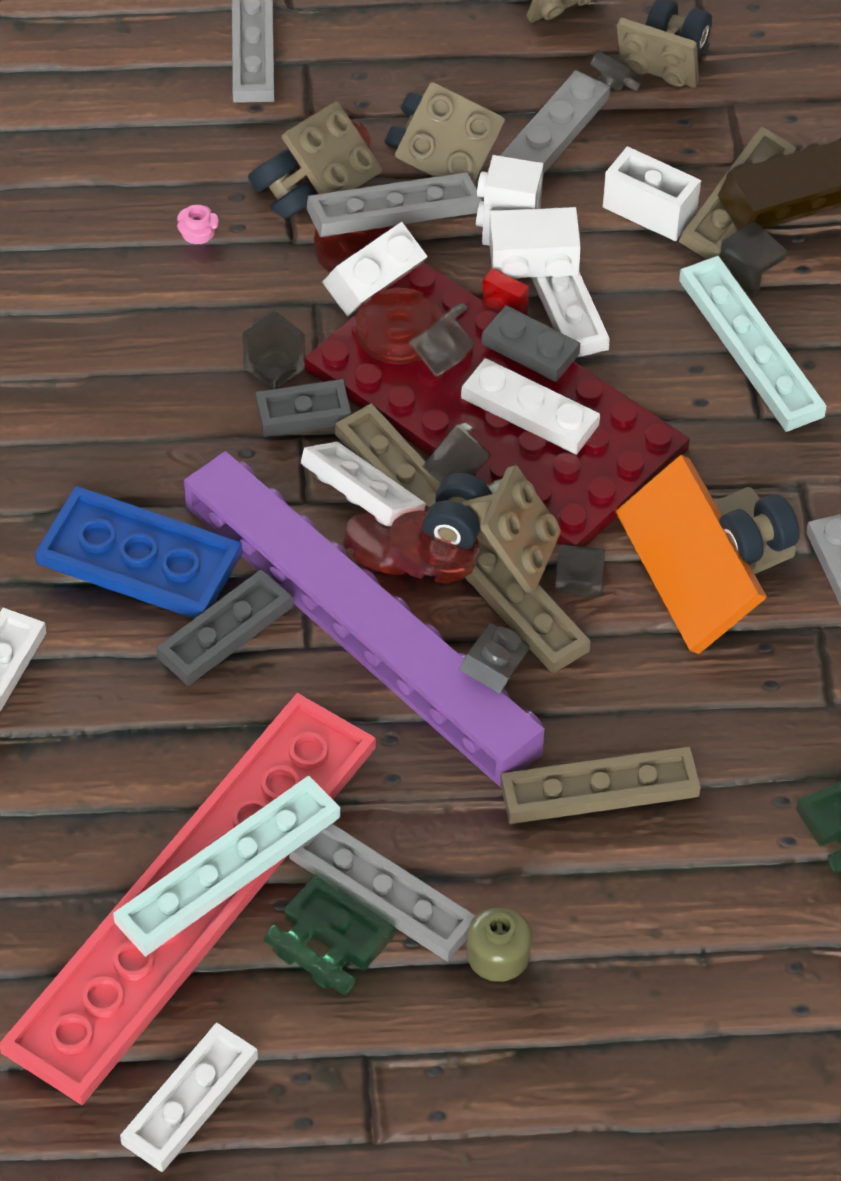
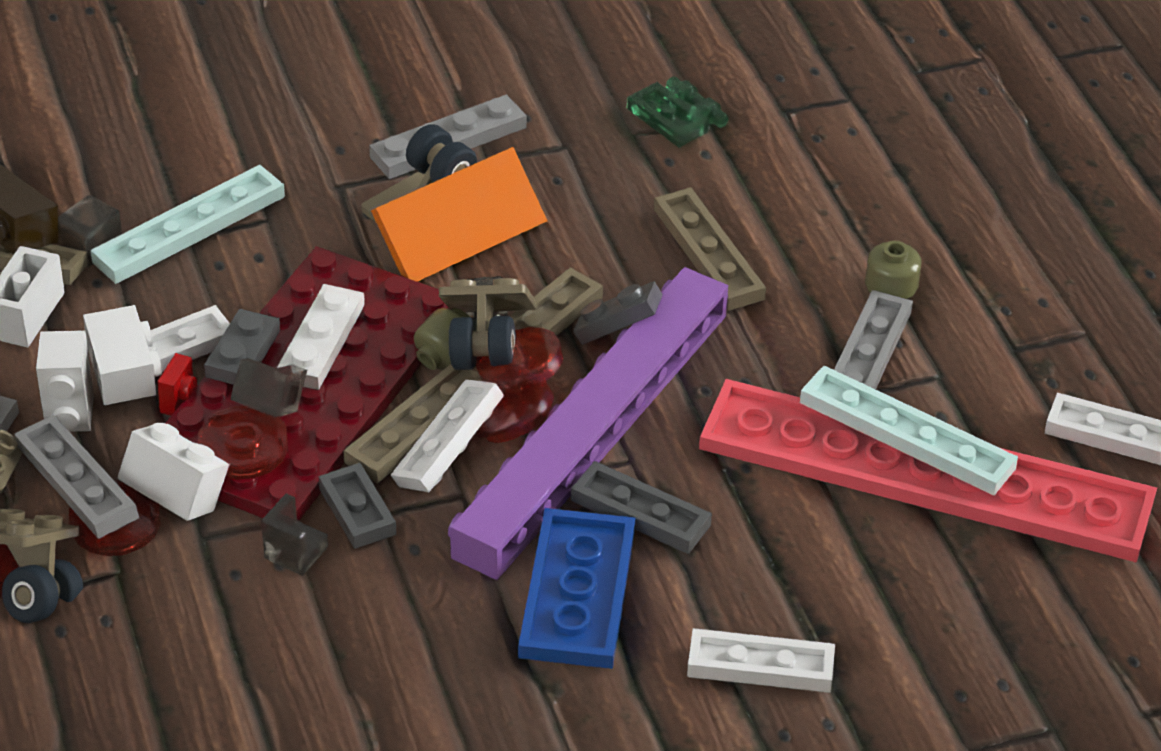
camera: 105 degrees left, 10 degrees down
bright pink plate [177,205,219,244] -> none
clear green plate [264,875,395,995] -> none
clear smoke panel [422,423,490,483] -> none

